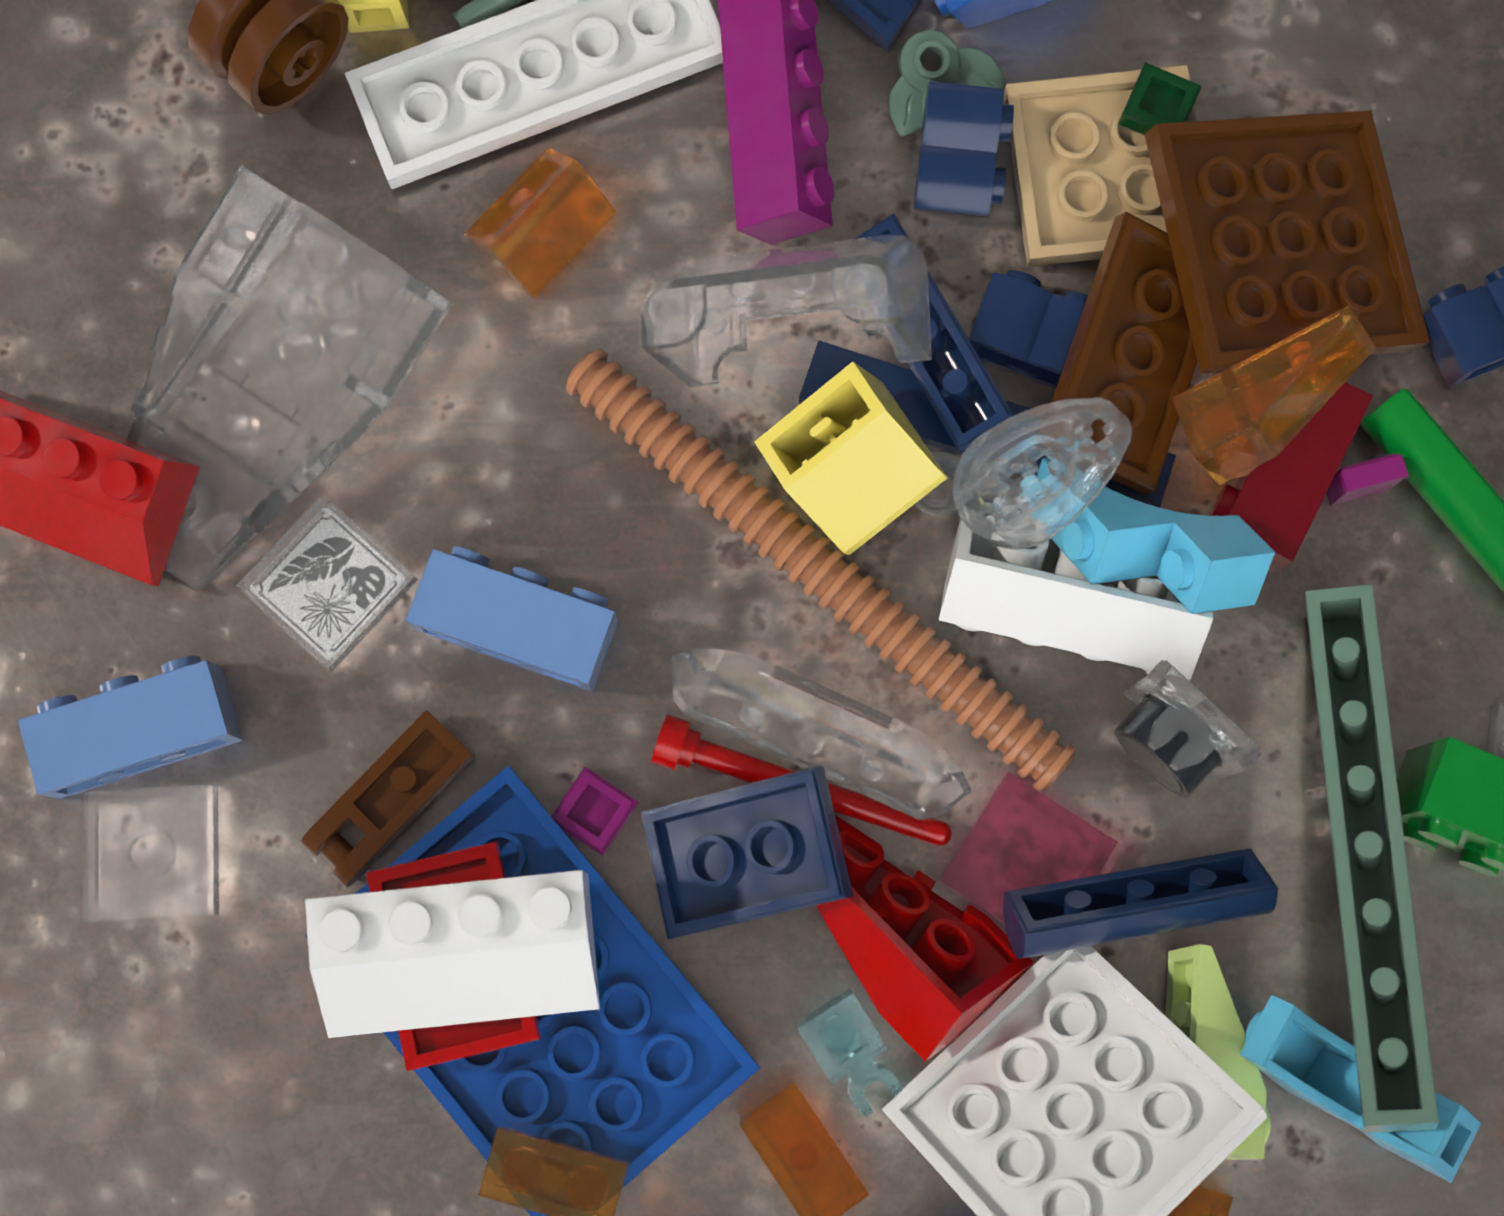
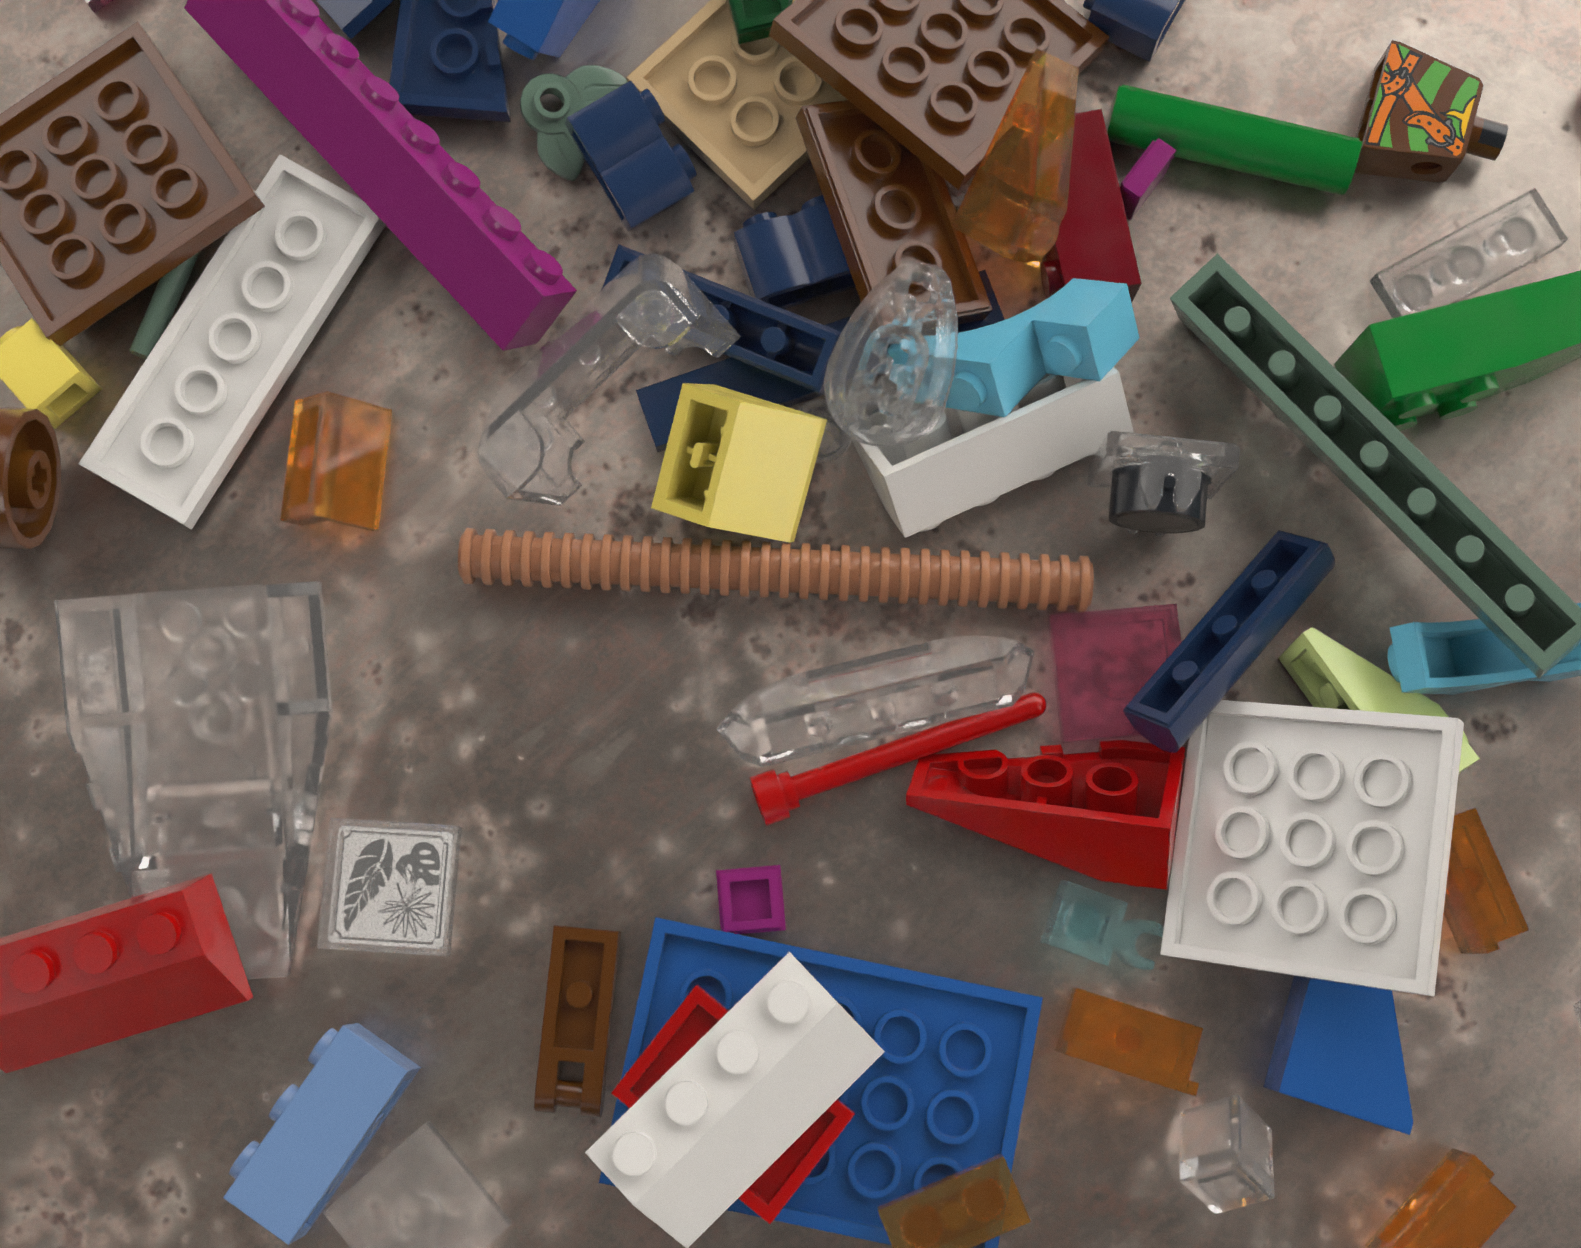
camera: 35 degrees left, 0 degrees up
medium blue brick [405,546,619,692] -> none
dark blue tile [641,766,853,939] -> none

